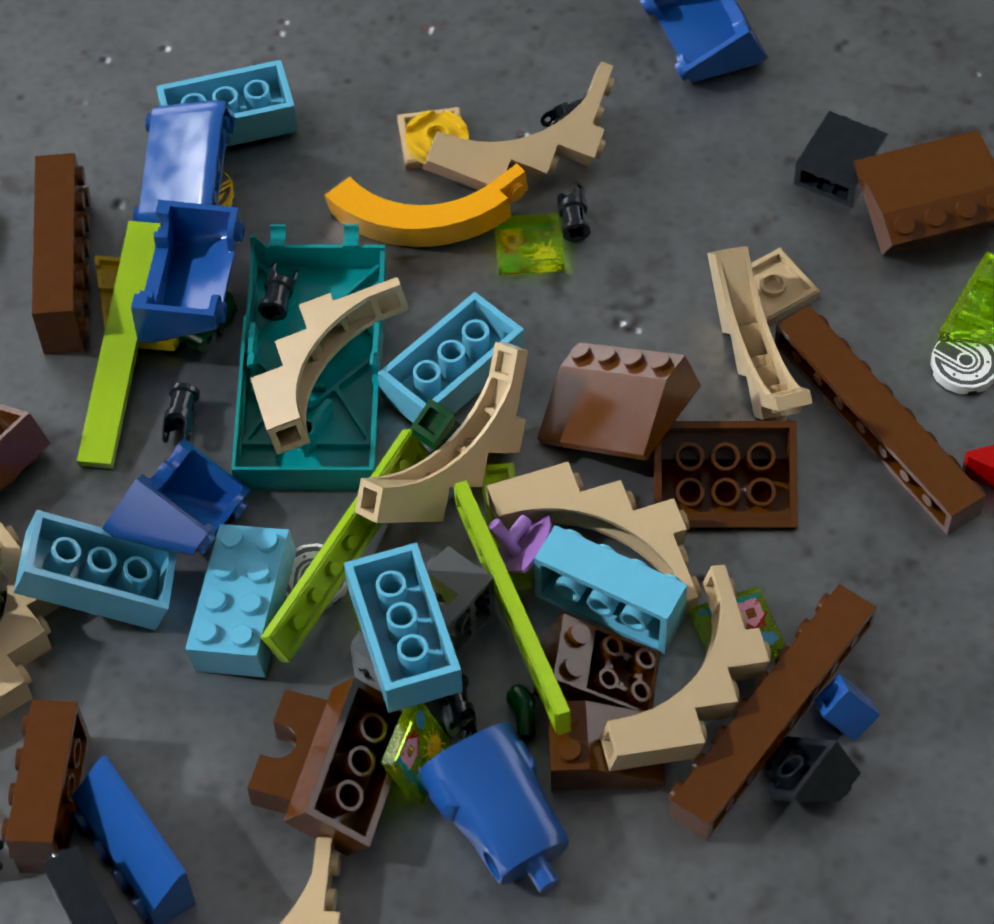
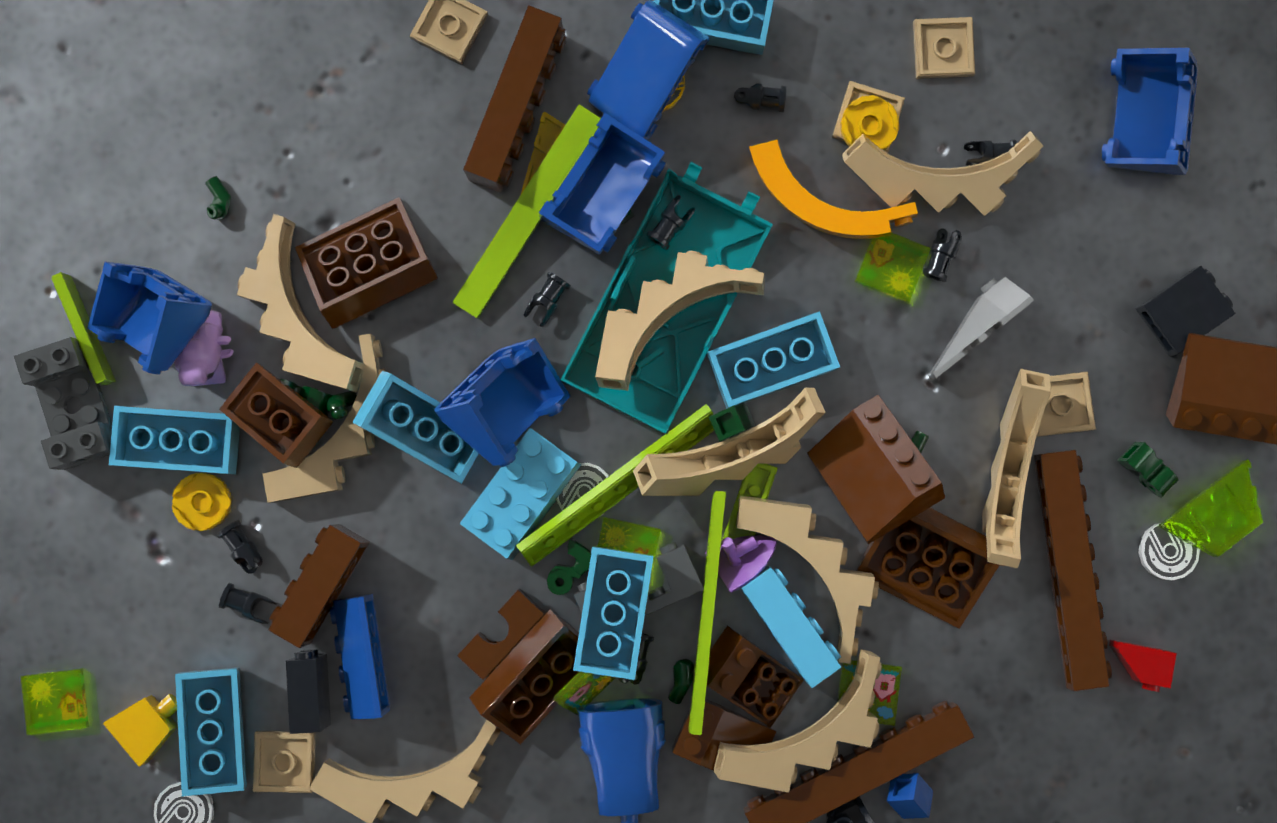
camera: 25 degrees right, 30 degrees up
none -> dark green leg [547,538,591,595]
none -> black piece [734,83,786,112]
none -> tan tile [913,17,975,79]
none -> light grey wedge [928,277,1034,380]
none -> dark green leg [1117,442,1179,498]

